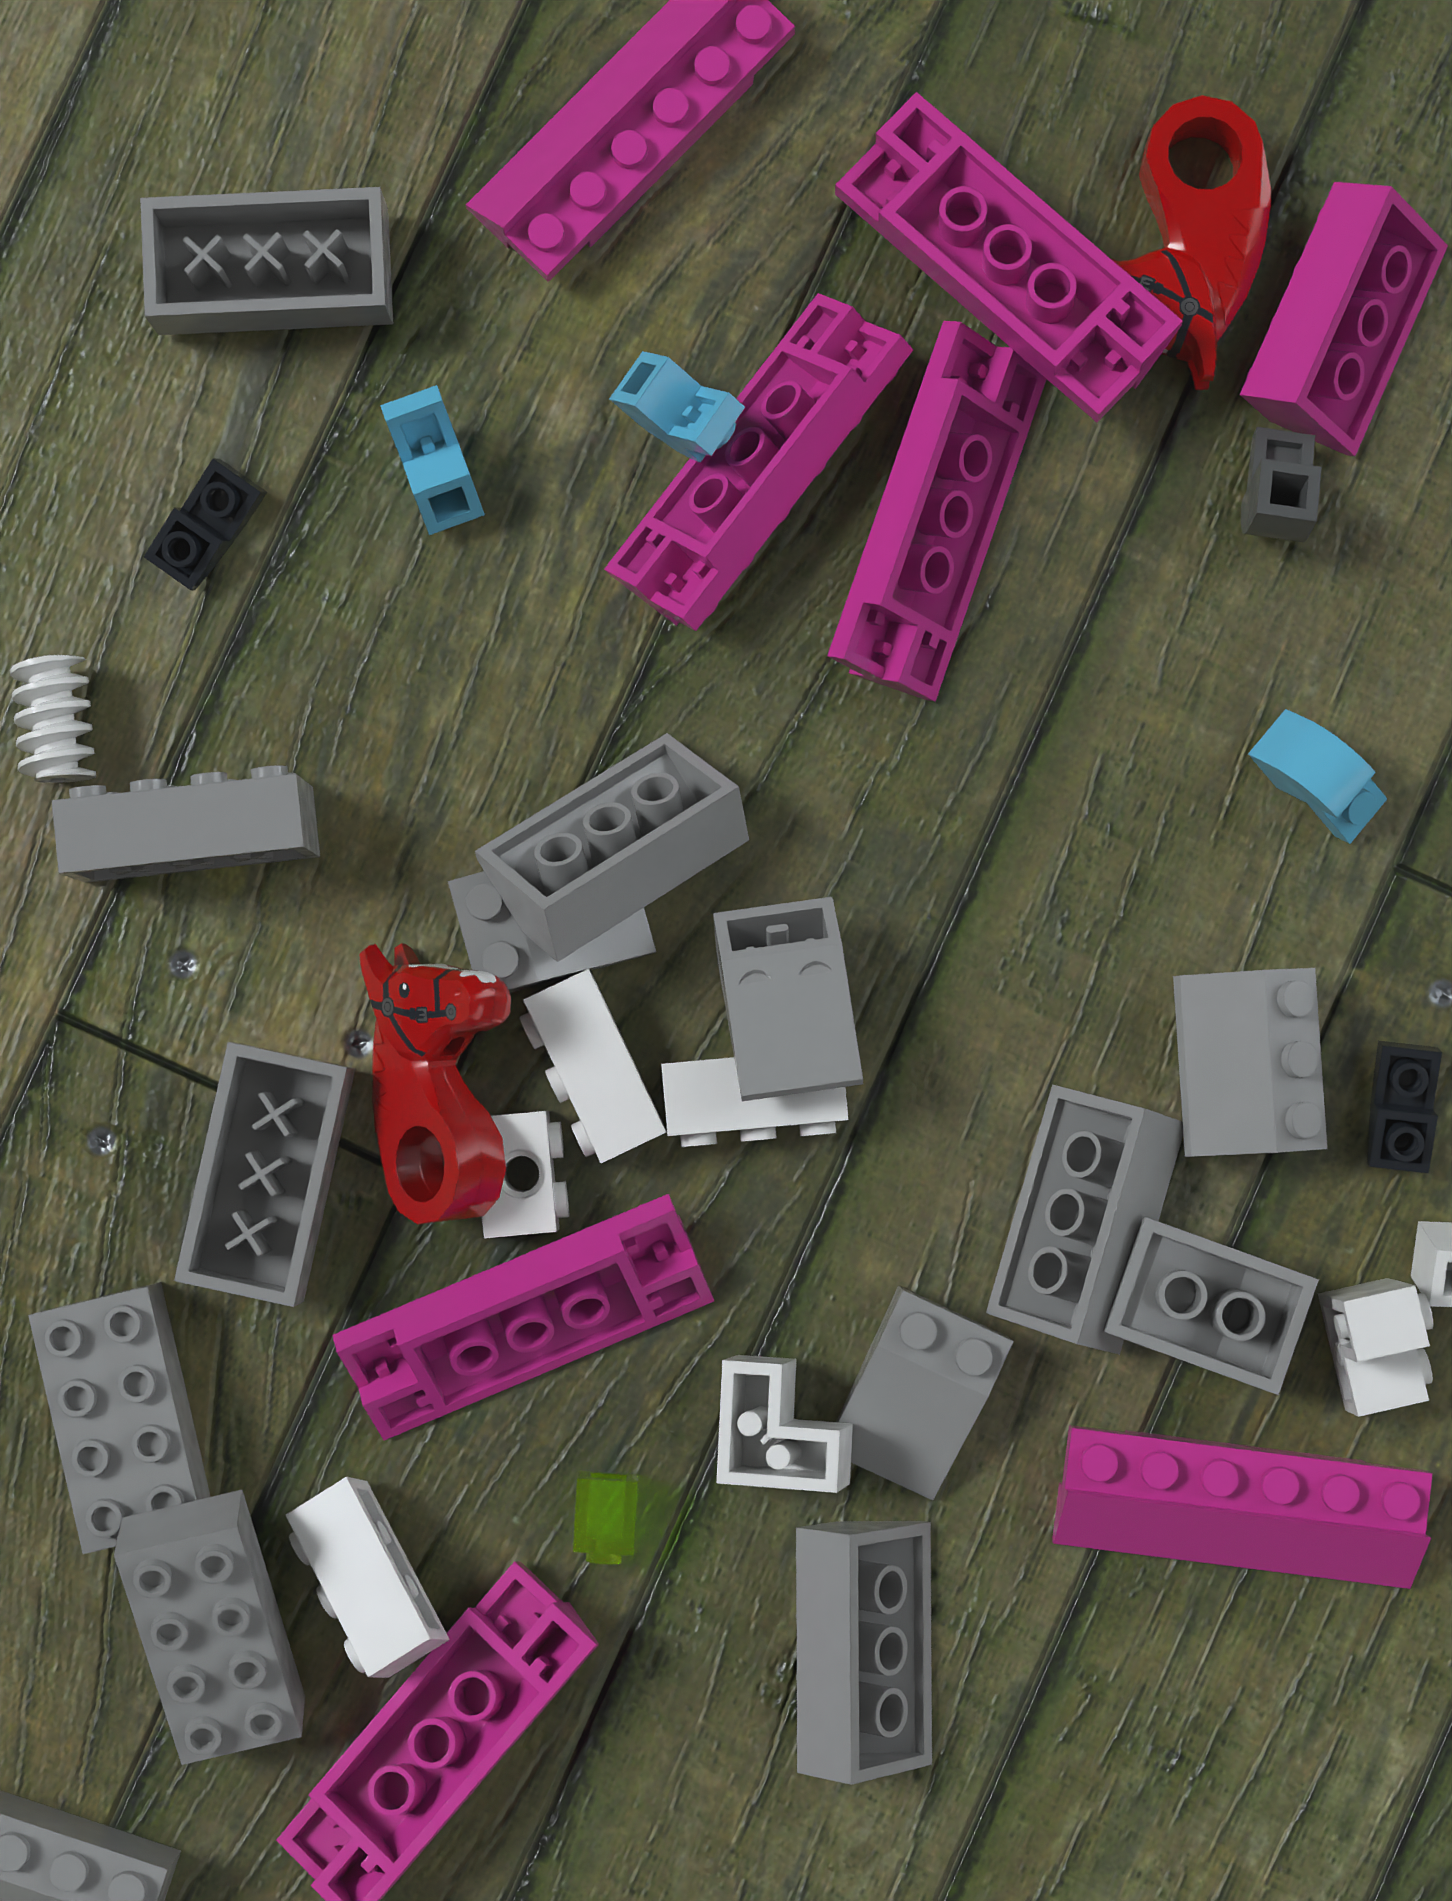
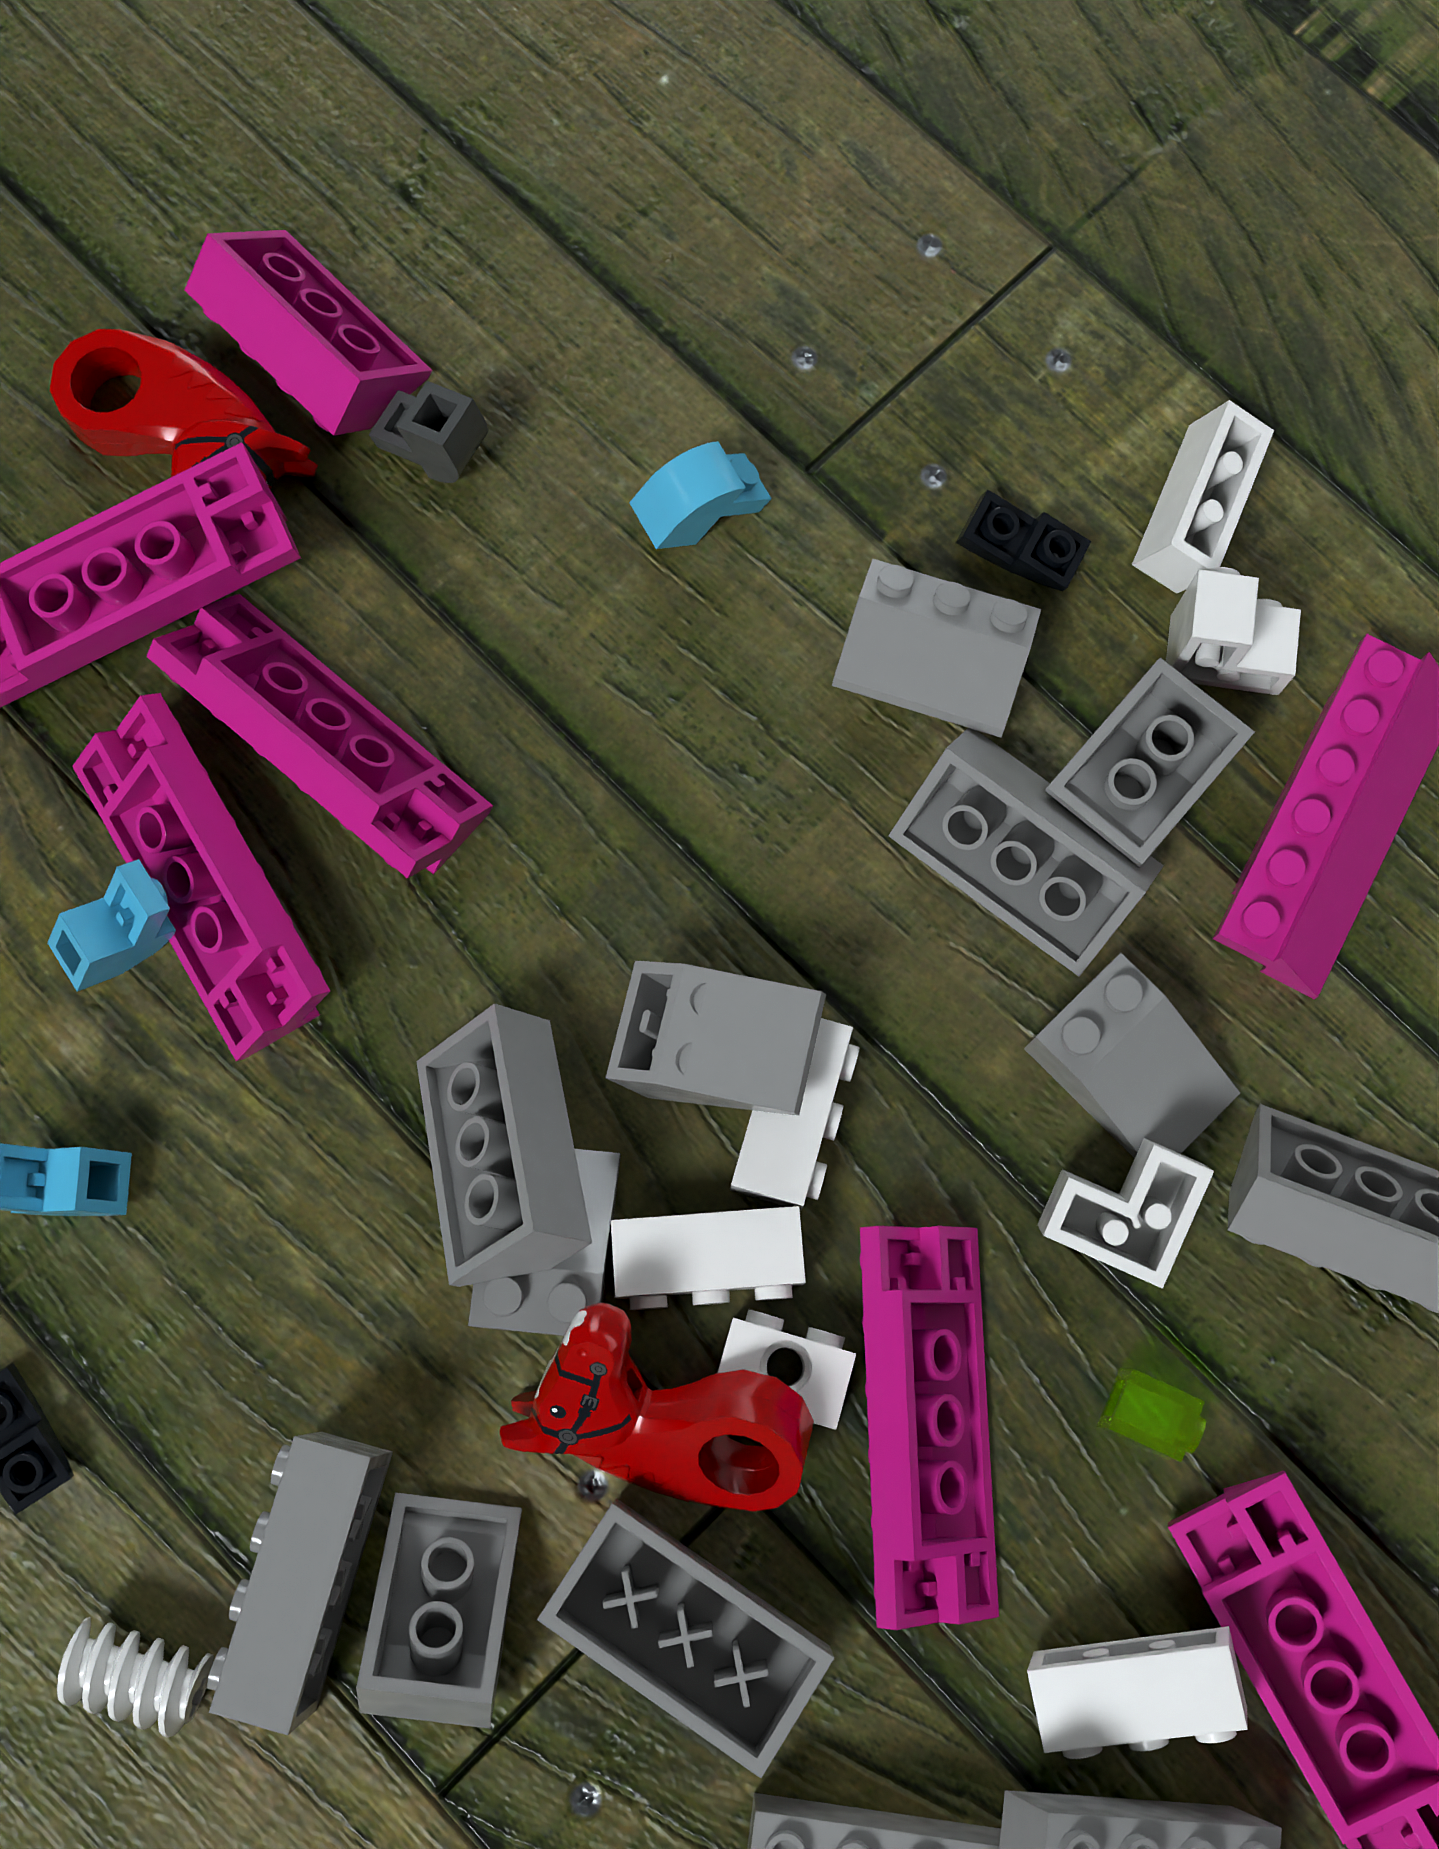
camera: 65 degrees left, 10 degrees down
none -> light grey slope [356,1492,522,1729]

